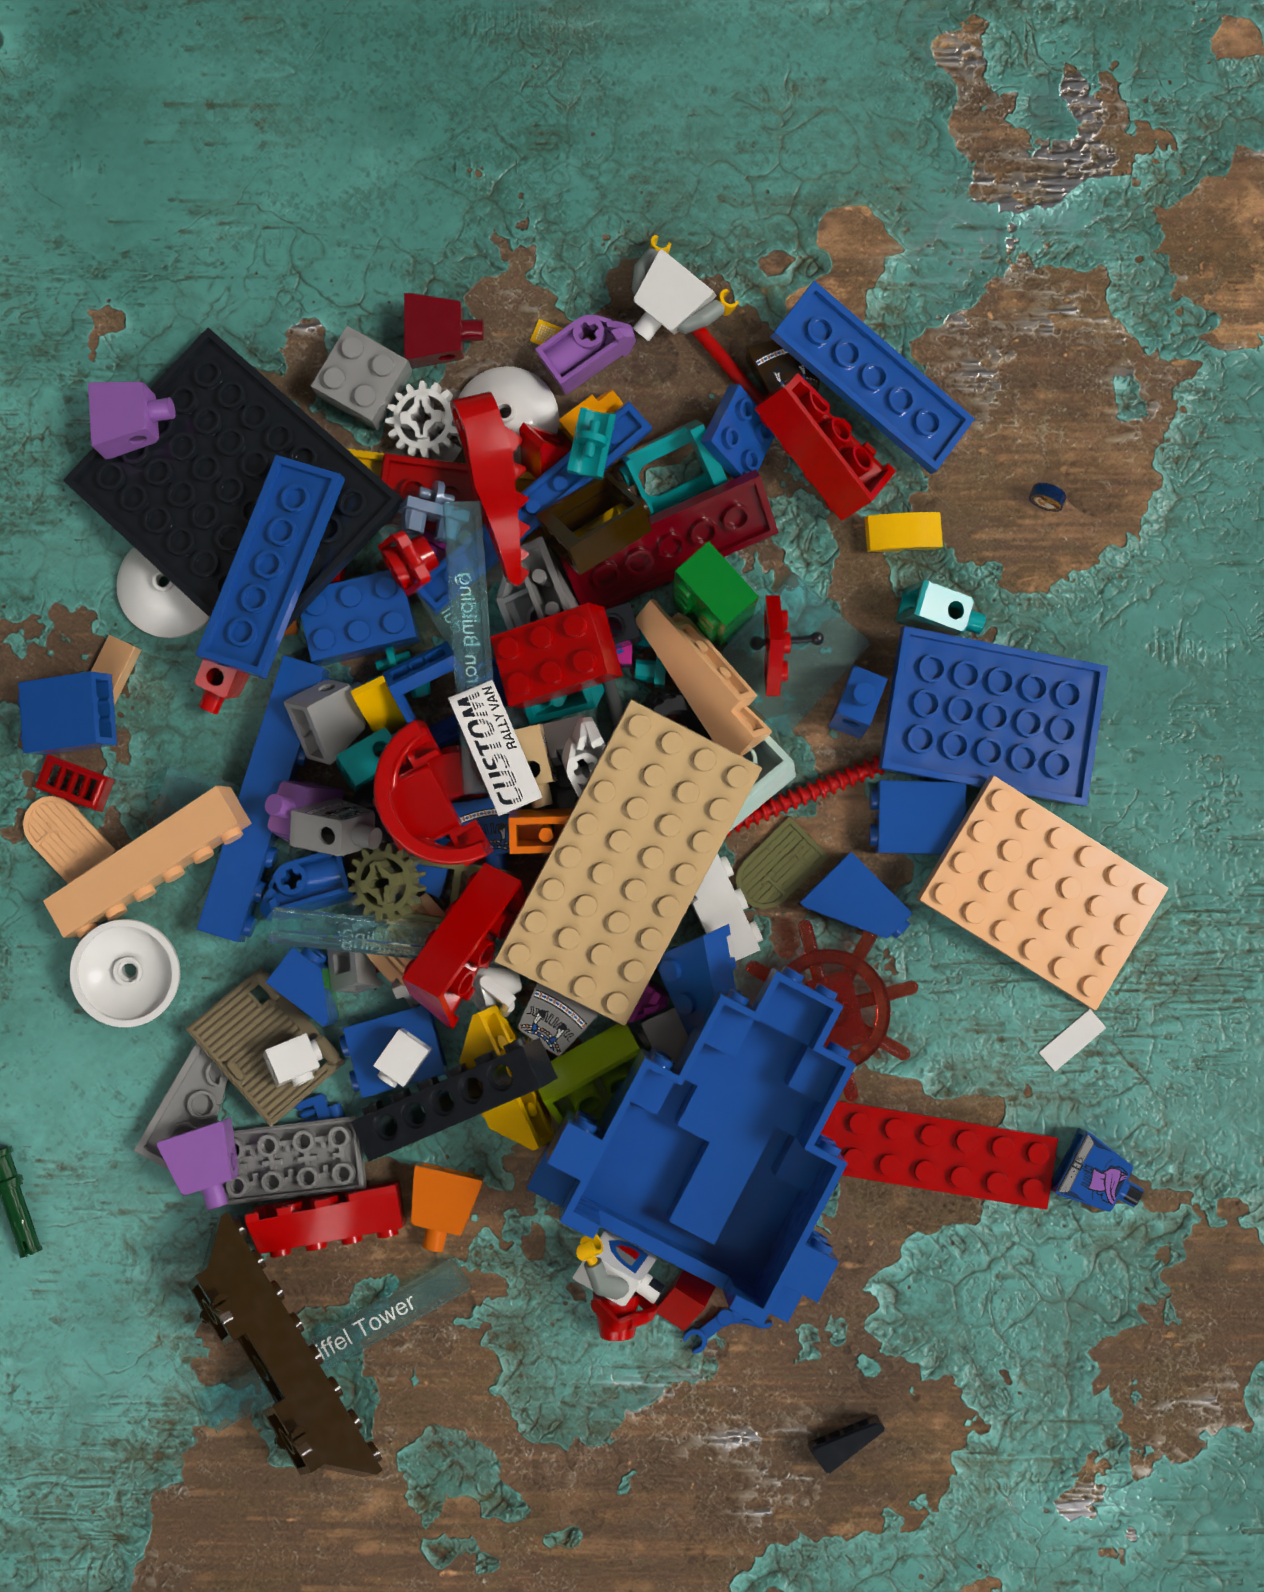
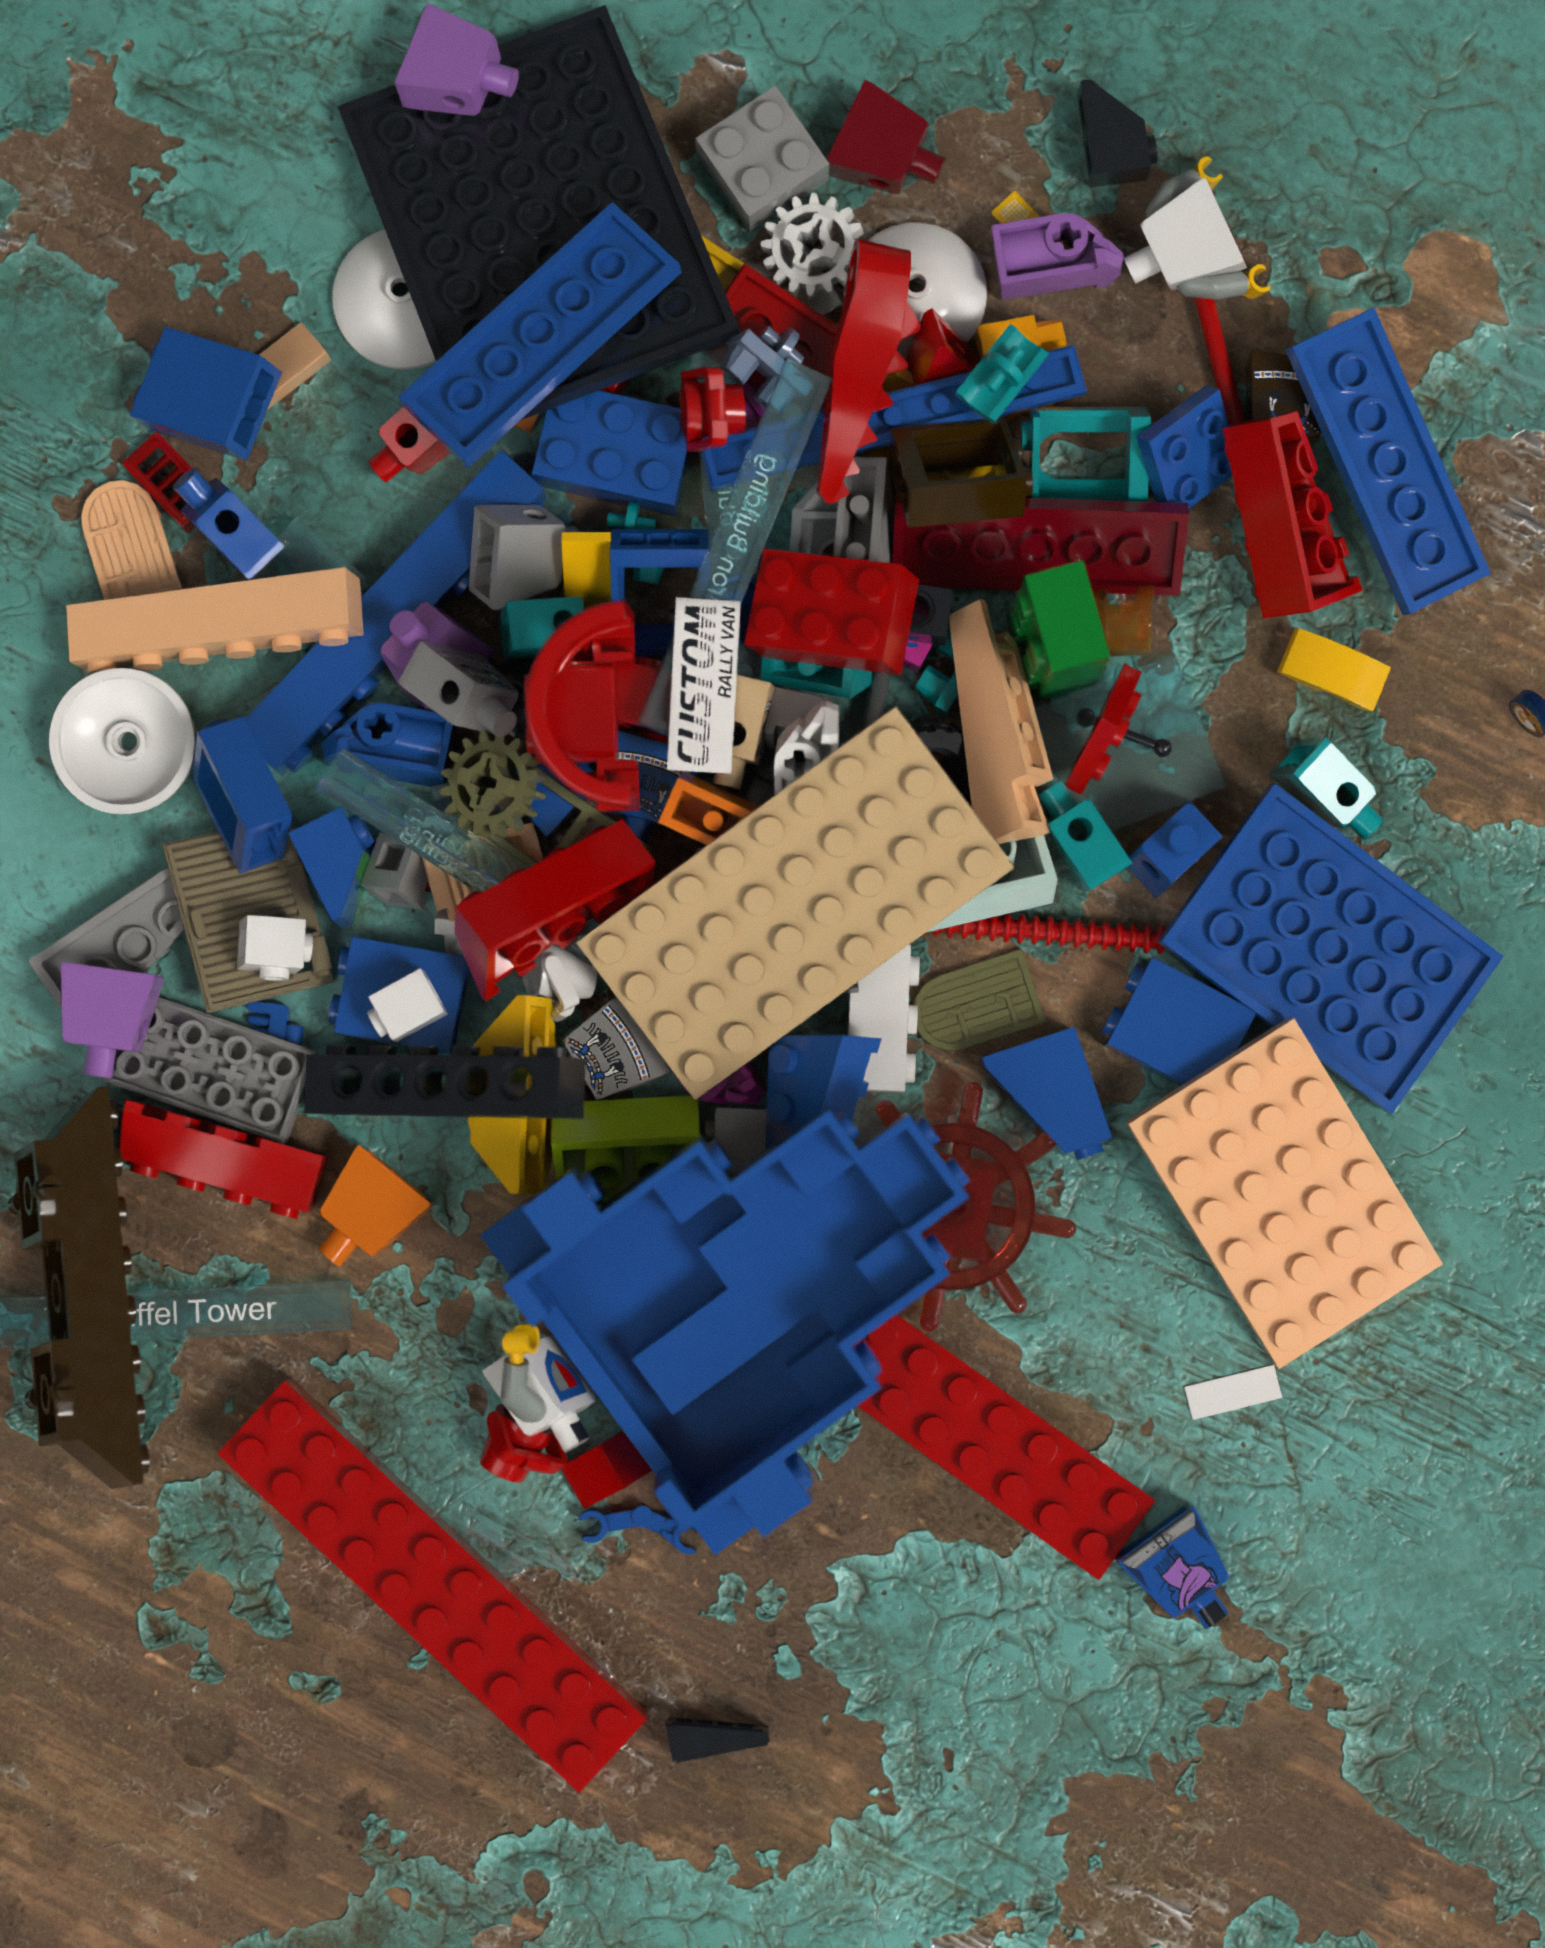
camera: 25 degrees right, 0 degrees up
none -> blue torso [173,468,285,580]
none -> blue window [192,716,292,874]
none -> red brick [217,1378,649,1793]
none -> teal torso [1038,780,1132,892]
none -> black slope [1077,79,1158,188]
none -> clear orange helmet [1092,585,1155,657]

